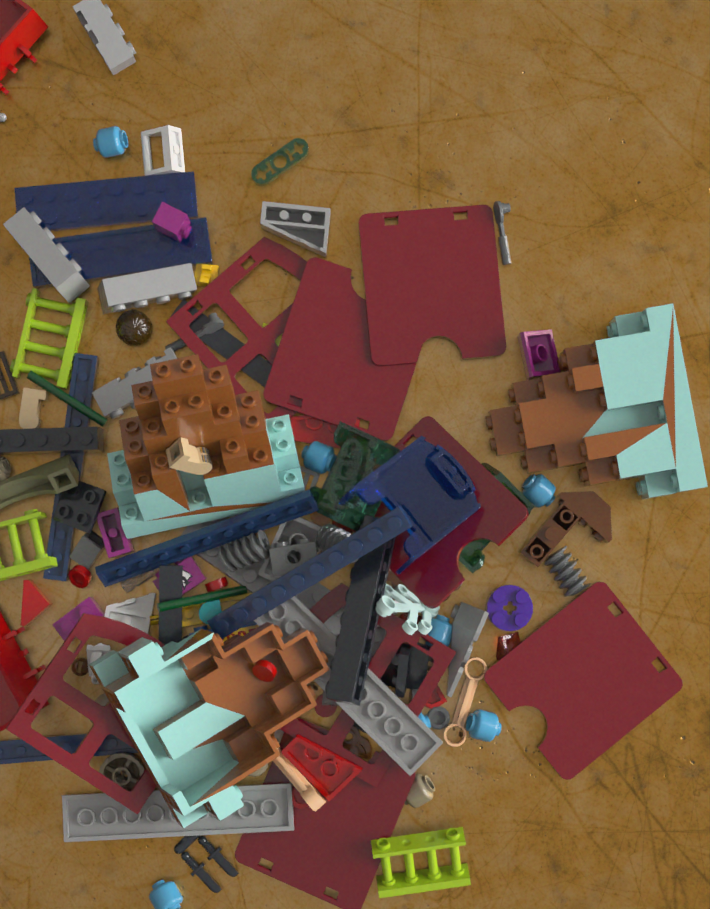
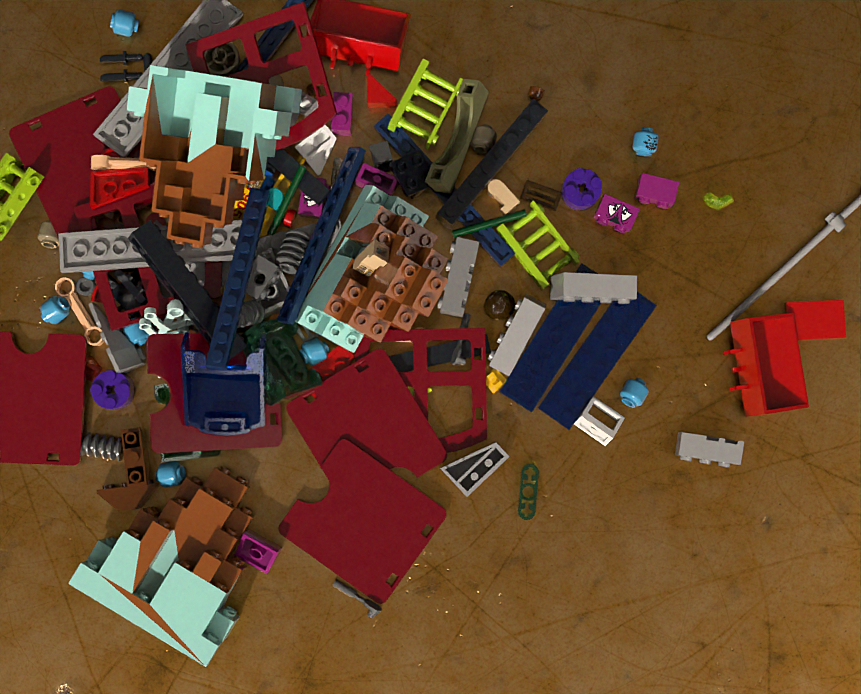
camera: 130 degrees right, 0 degrees up
red tile [68,565,92,588] -> none
magenta brick [152,202,192,242] -> none
red tile [252,660,277,682] -> none

